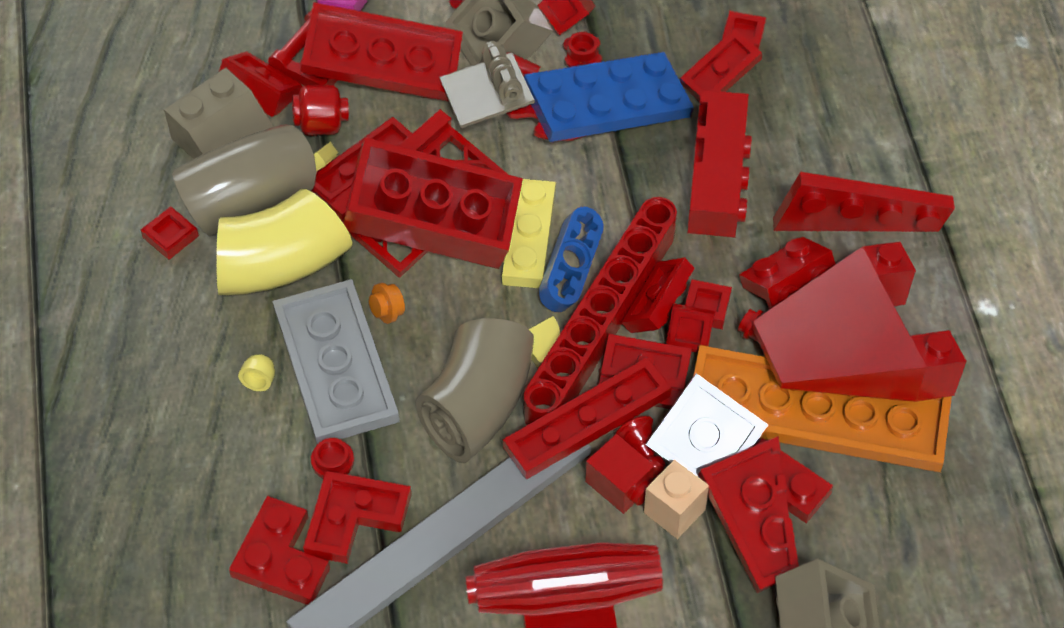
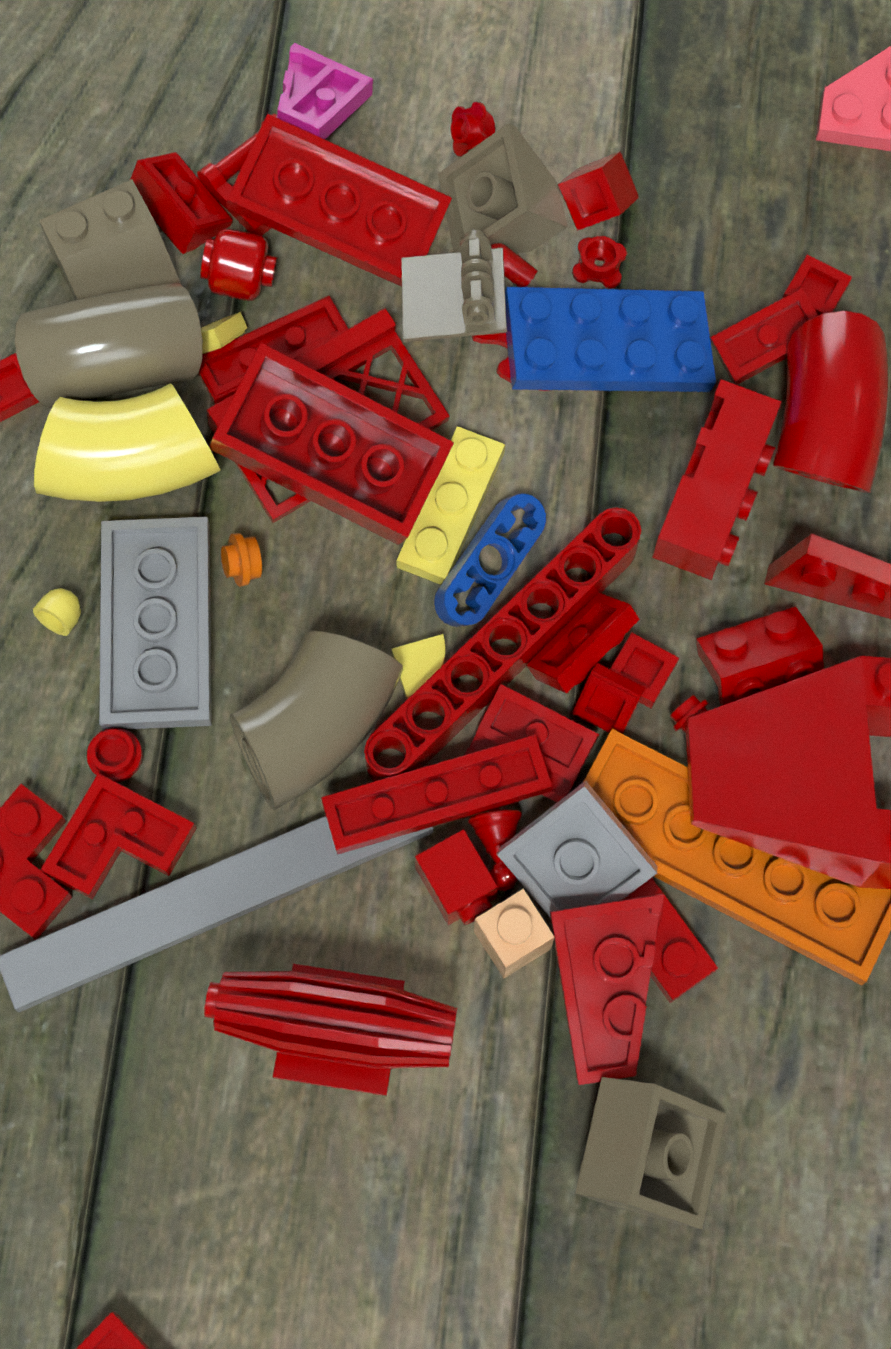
camera: 15 degrees right, 15 degrees up
none -> red brick [773,311,888,493]

